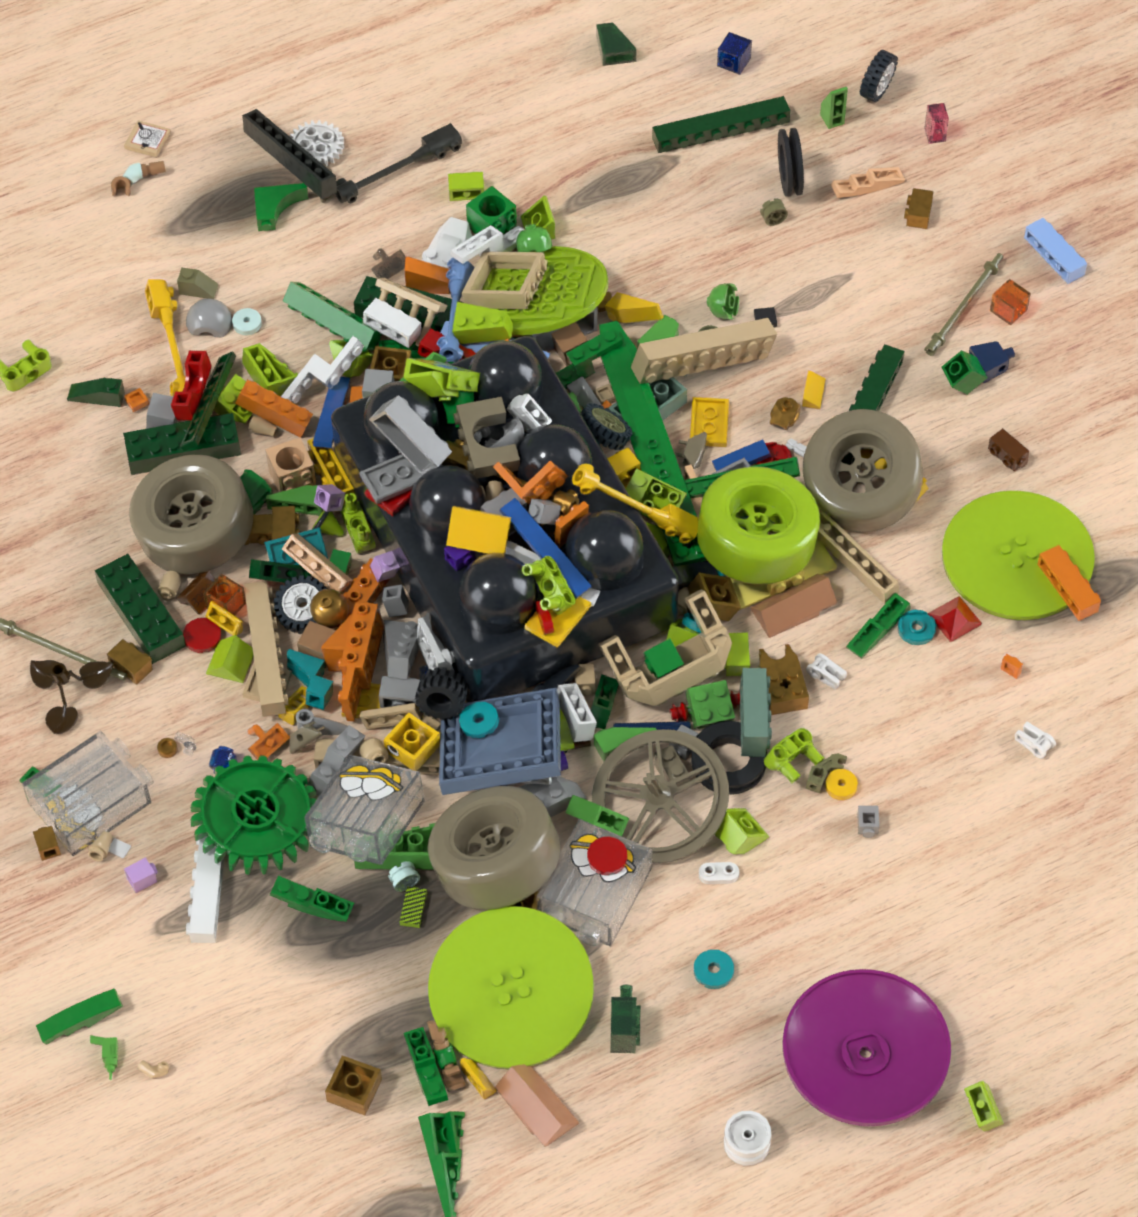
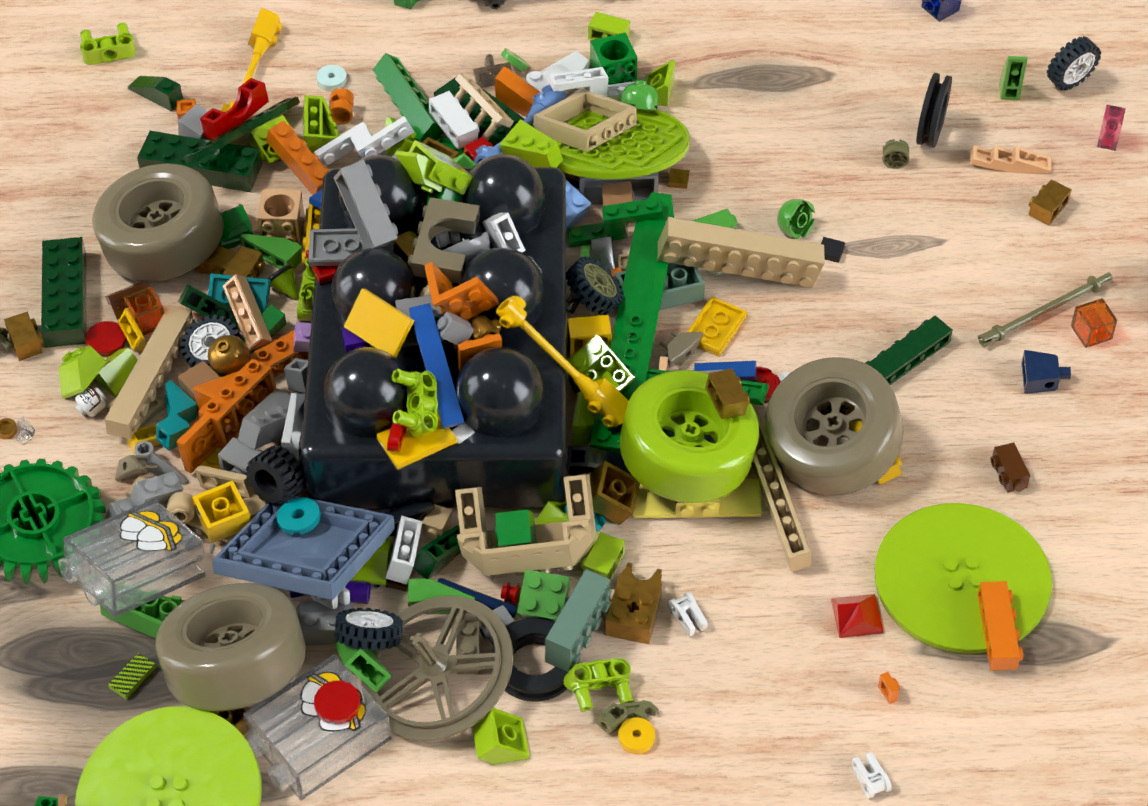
camera: 25 degrees right, 5 degrees down
tan brick [158,571,181,600] -> none
olive slope [177,267,218,299] -> none
light grey cylinder [186,299,232,338] -> none
clear blue head [209,746,237,774] -> none
orange plate [247,723,290,760] -> none
tan cone [249,415,278,437] -> none
green slope [270,875,354,922] -> none
lavender brick [314,484,345,512] -> none
light aqua wheel [388,861,420,892] -> none
white tile [505,541,541,564] -> none
yellow slope [605,292,663,323] -> none
dark green brick [652,96,791,153] -> none
white plate [699,862,739,884] -> none
nougat slope [751,574,837,638] -> none
pearl gold hand [770,397,801,430] -> none
yellow slope [802,370,826,409] -> none
green slope [846,593,911,659] -> none
light grey brick [857,806,879,838] -> none
teal tile [897,609,936,645] -> none
green head [941,350,988,395] -> none
none -> lime slope [58,345,107,399]
none -> white head [75,386,107,417]
none -> orange wheel [329,88,354,124]
none -> black wheel [334,608,403,650]
none -> bright green piece [501,48,529,72]
none -> pearl gold brick [705,368,750,419]

